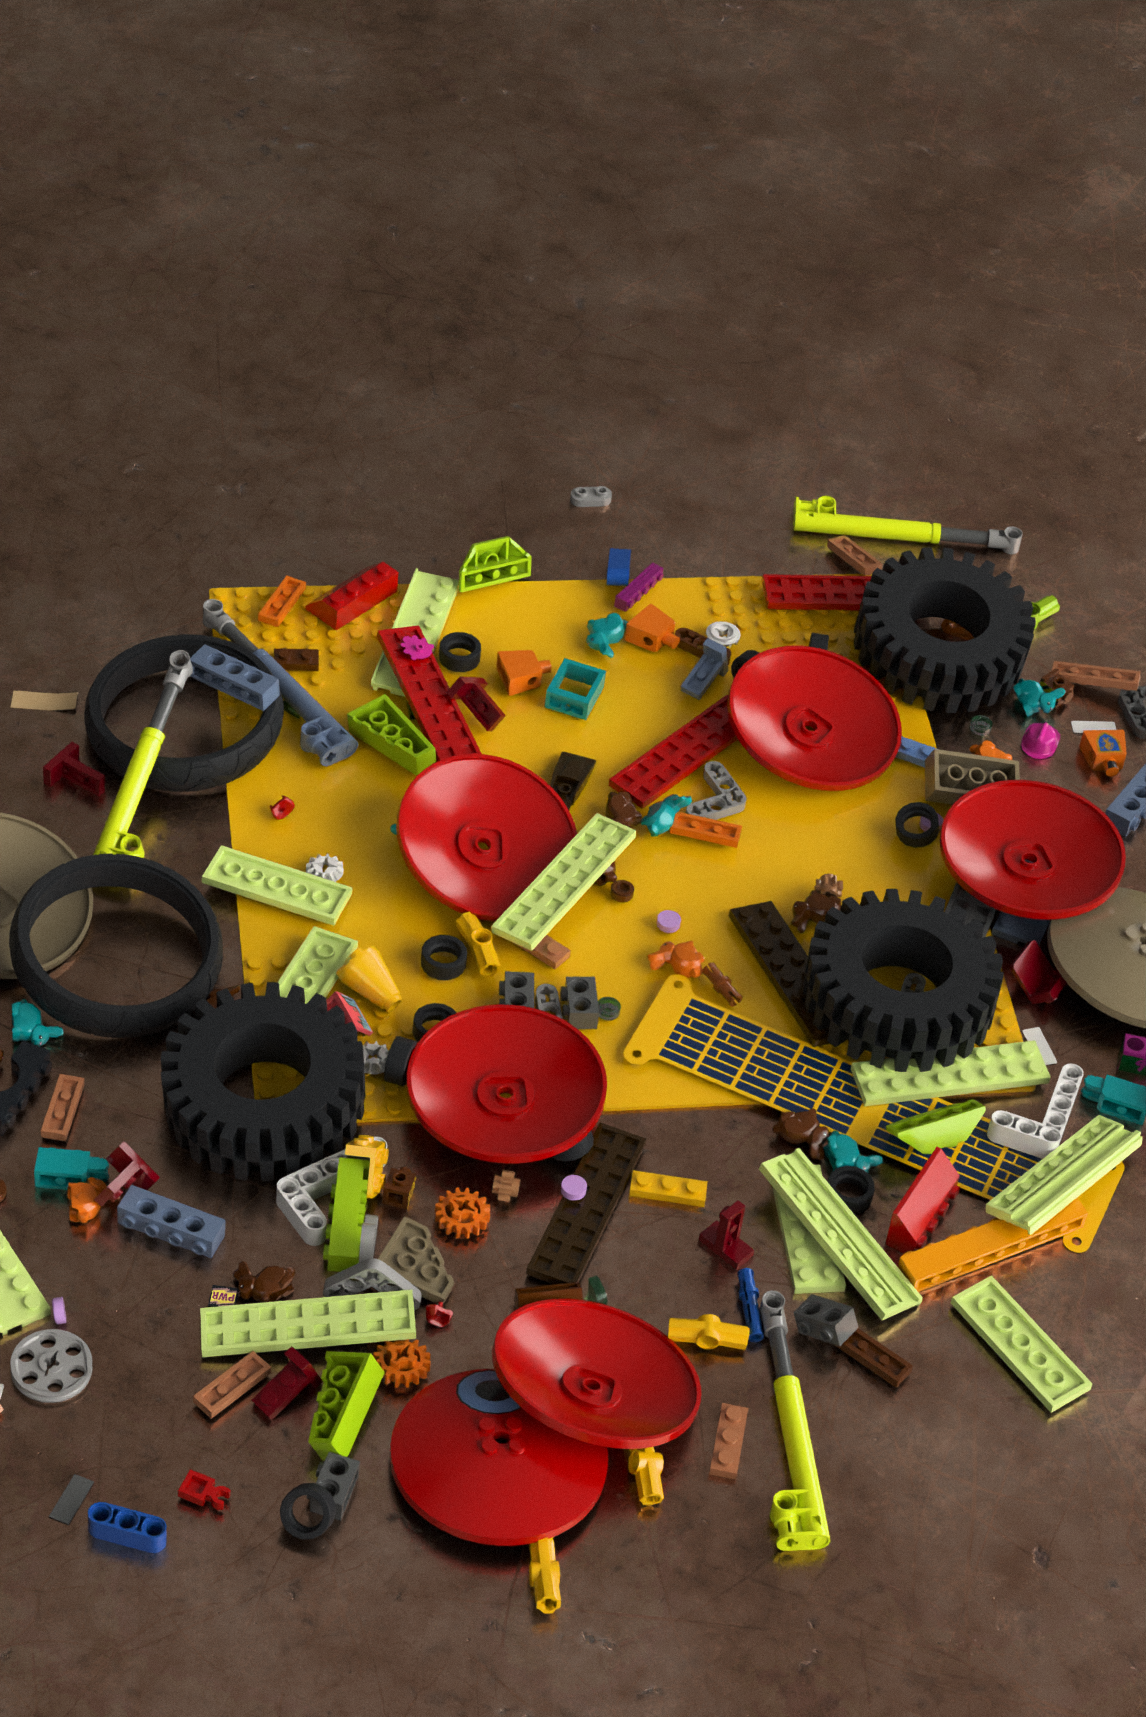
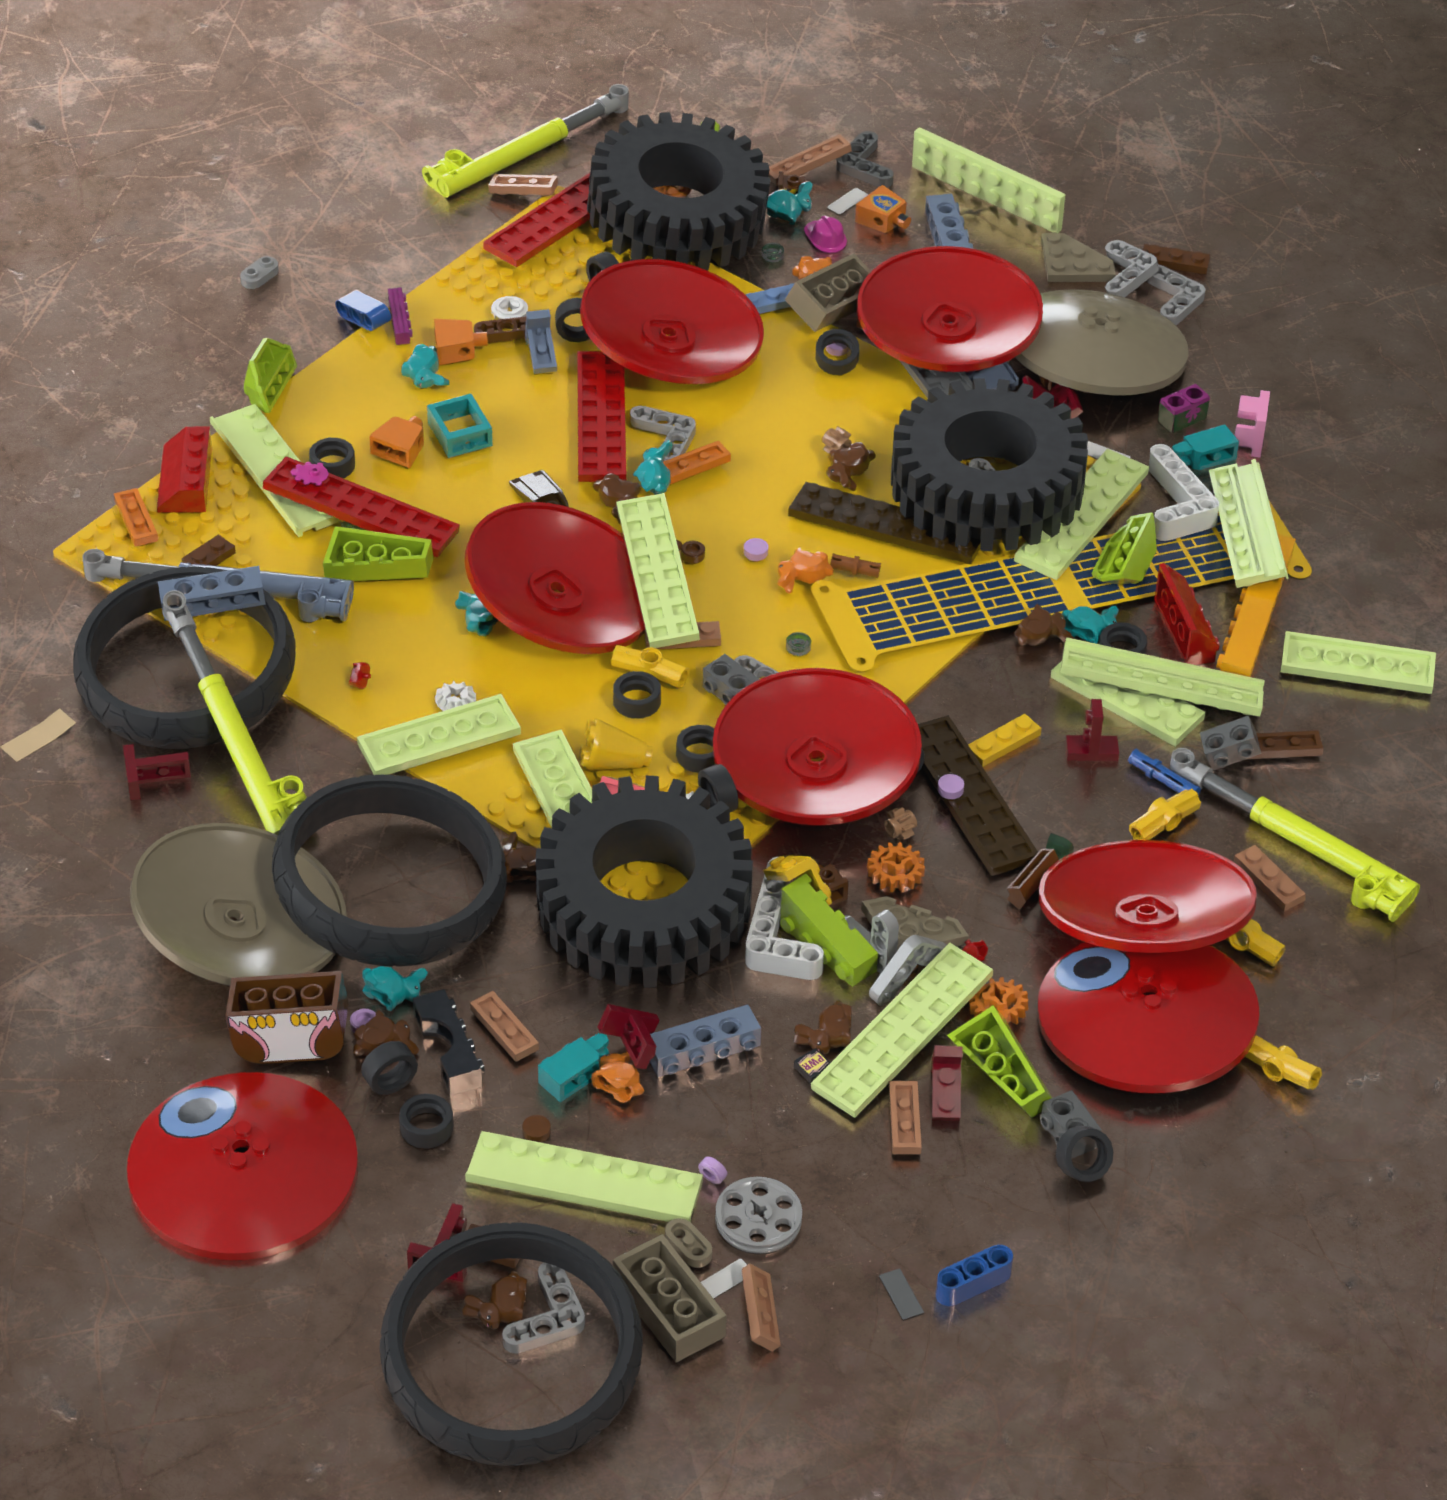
camera: 40 degrees left, 0 degrees up
red plate [178,1469,231,1510] -> none
dark red bracket [446,677,506,731] -> none
dark grey brick [560,977,599,1029] -> none

